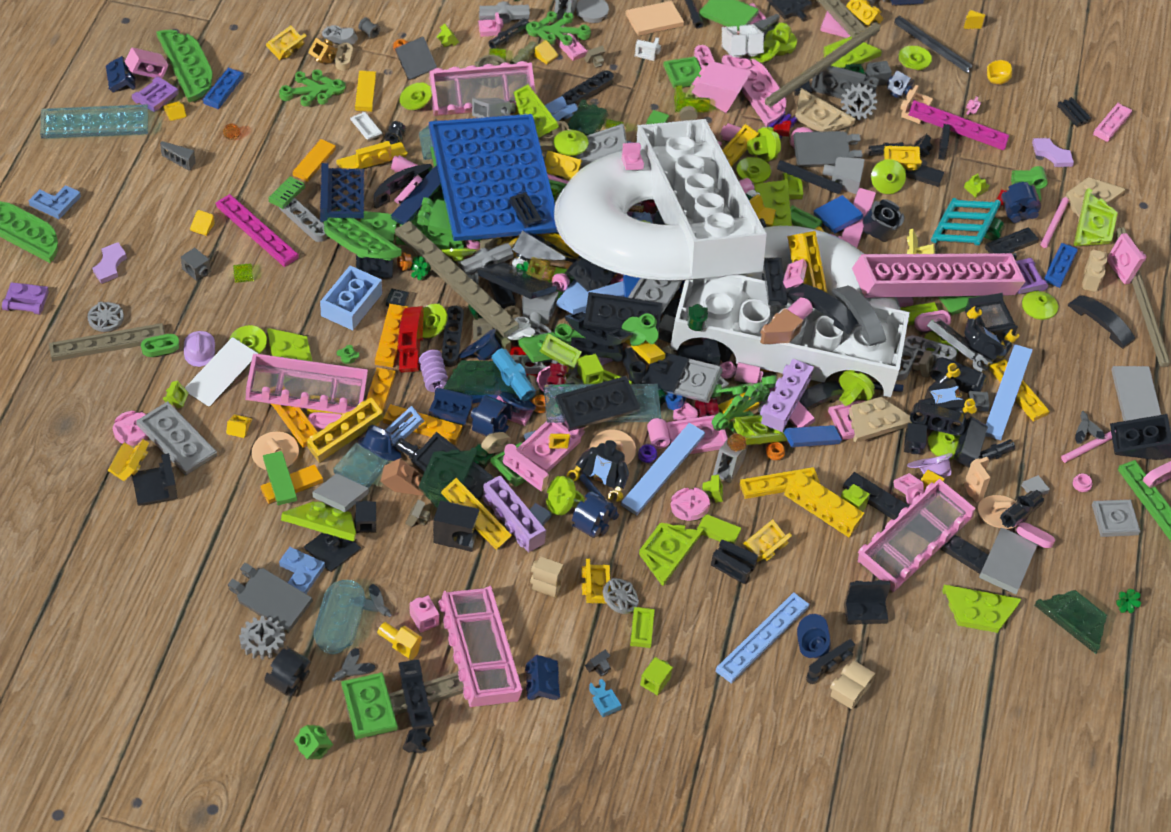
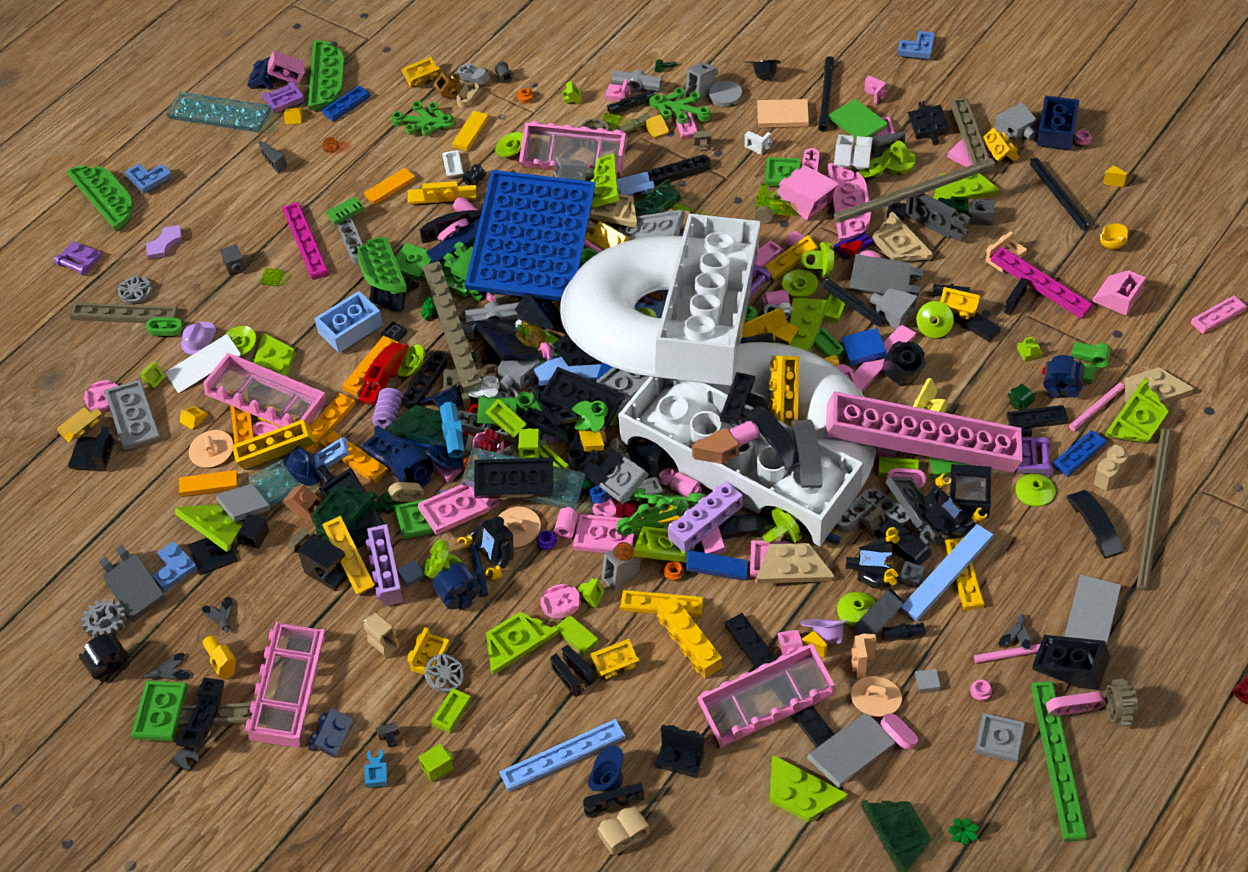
camera: 30 degrees right, 0 degrees up
yellow slope [190,210,215,236] -> none
bright green tile [263,451,297,506] -> none
bright green brick [294,725,333,759] -> none
clear light blue tile [313,580,366,654] -> none
dark blue fence [320,163,364,222] -> none
bright green plate [337,345,359,364] -> none
piece [394,36,437,80] -> none
orange plate [397,252,412,271] -> none
bright pink brick [410,595,439,633] -> none
lime dish [441,249,476,261] -> none
bright pink plate [503,444,549,491] -> none
black tile [509,192,542,228] -> none
yellow slope [548,434,570,449] -> none
lime dish [554,130,589,156] -> none
light blue tile [621,423,705,515] -> none
bright pink bracket [622,142,644,170] -> none
bright green tile [647,110,669,124] -> none
dark green plate [687,304,708,331] -> none
bright pink plate [783,259,807,288] -> none
lime brick [840,484,870,512] -> none
light grey gear [841,82,878,120] -> none
brick [887,71,915,99] -> none
lime dish [899,46,932,70] -> none
black brick [904,423,927,455] -> none
black beam [910,402,966,435] -> none
black tile [913,133,933,157] -> none
teal bar [931,198,1001,246] -> none
bright pink plate [966,96,981,115] -> none
black piece [1000,490,1044,528] -> none
lavender tile [1032,138,1074,167] -> none
black tile [1057,97,1091,127] -> none
bright pink tile [1107,233,1146,284] -> none
none -> bright pink slope [1092,270,1146,316]

